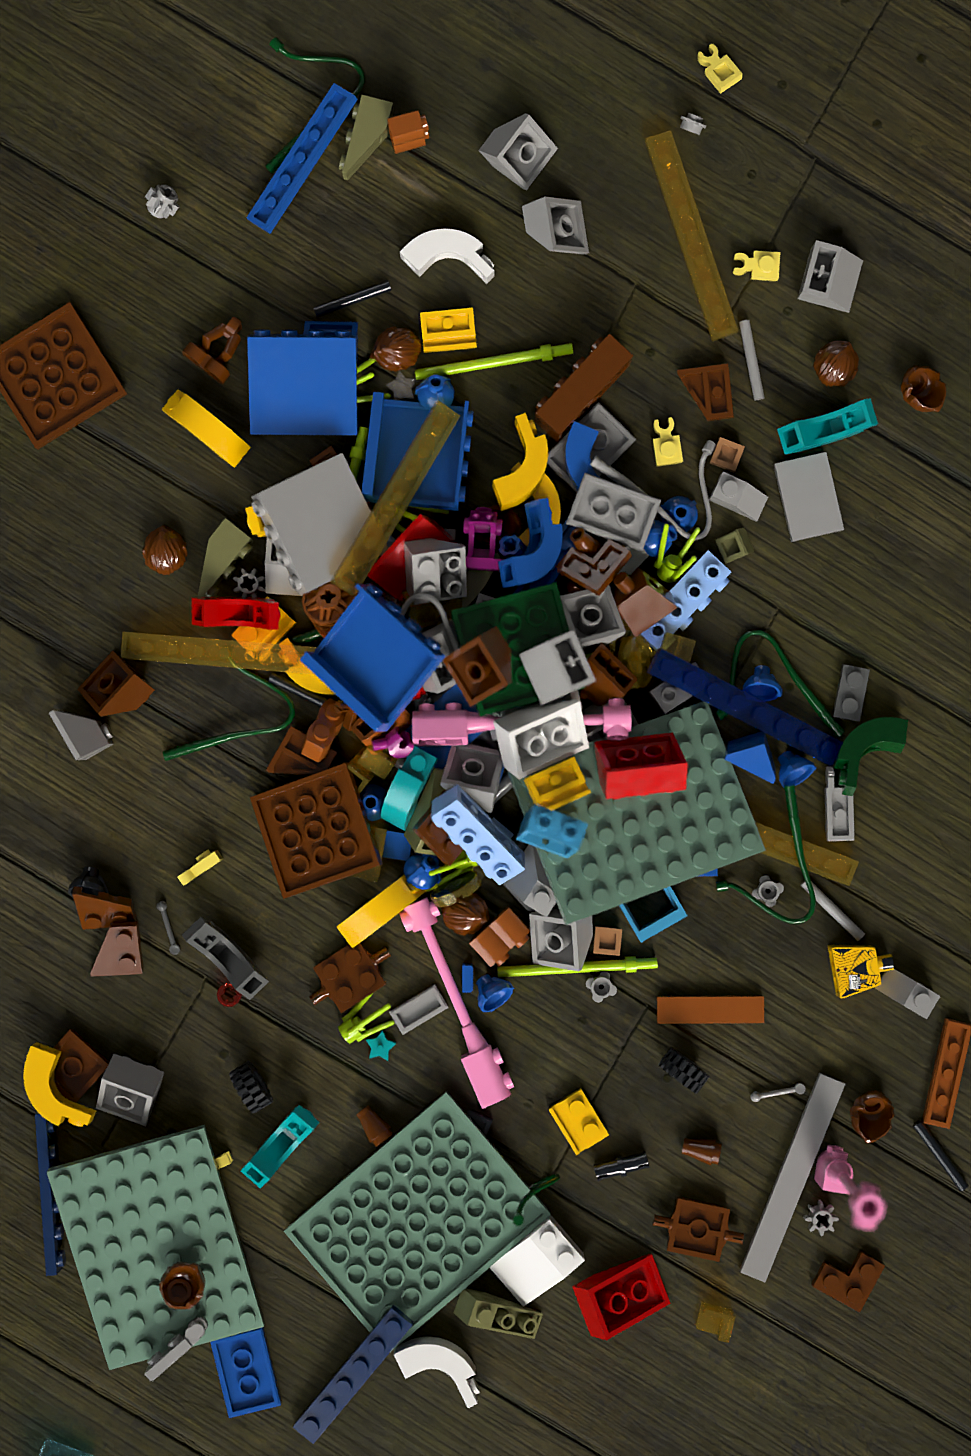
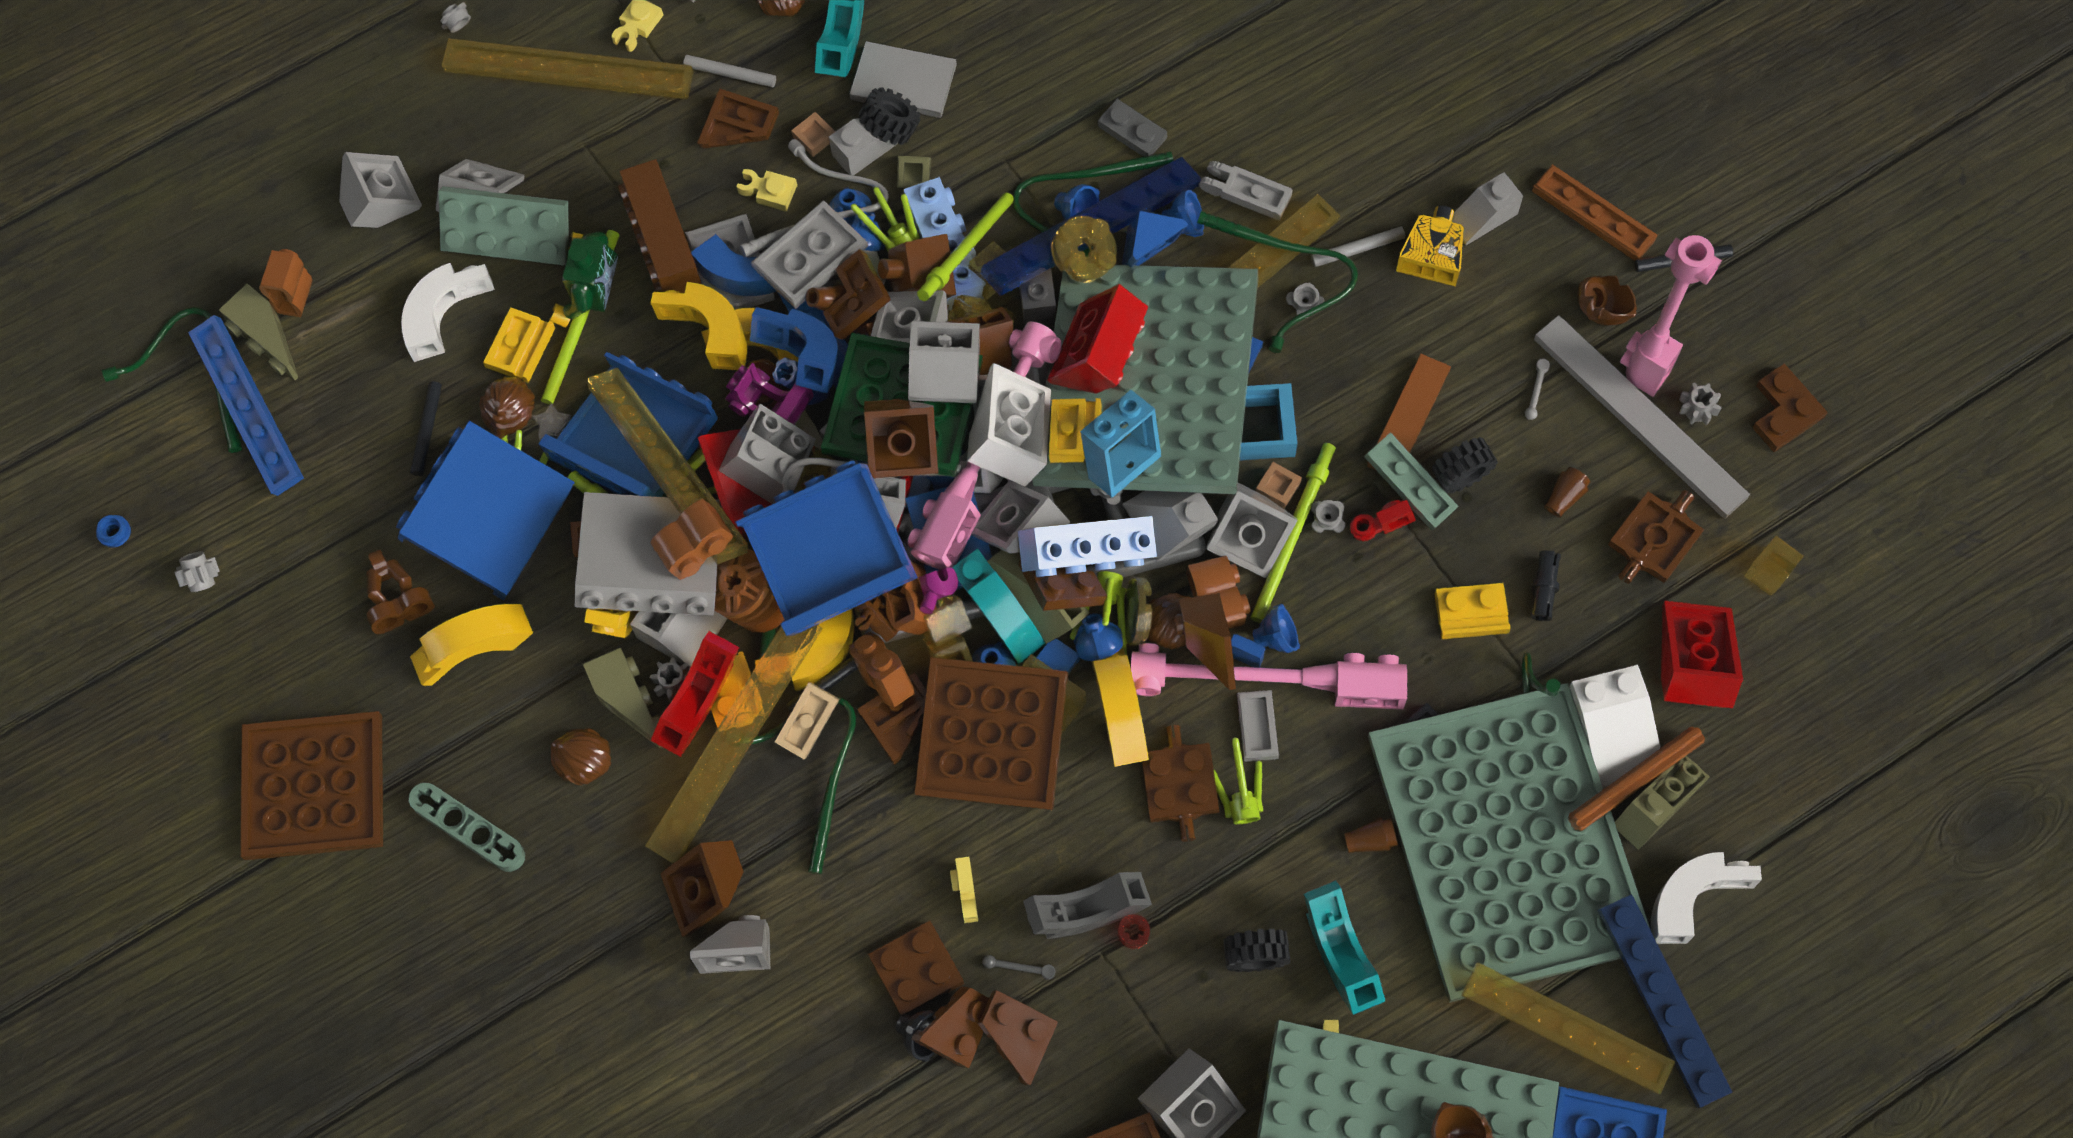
camera: 60 degrees left, 20 degrees down
teal piece [366,1030,396,1061] -> none
blue piece [415,375,454,413] -> none
dark green arch [834,717,908,796] -> none
none -> blue plate [96,515,131,548]
none -> sand green beam [409,783,525,872]
none -> sand green plate [439,186,569,265]
none -> dark green torso [549,232,619,328]
none -> dark orange brick [650,499,733,580]
none -> tan plate [775,682,840,759]
none -> black tyre [859,87,921,145]
none -> reddish brown plate [868,921,964,1015]
none -> lime bar [917,193,1014,301]
none -> clear yellow plate [1051,216,1117,283]
none -> reddish brown slope [1174,593,1236,690]
none -> red plate [1350,500,1416,541]
none -> sand green plate [1364,432,1459,531]
none -> clear yellow plate [1461,963,1675,1094]
none -> dark orange axle [1568,727,1705,831]

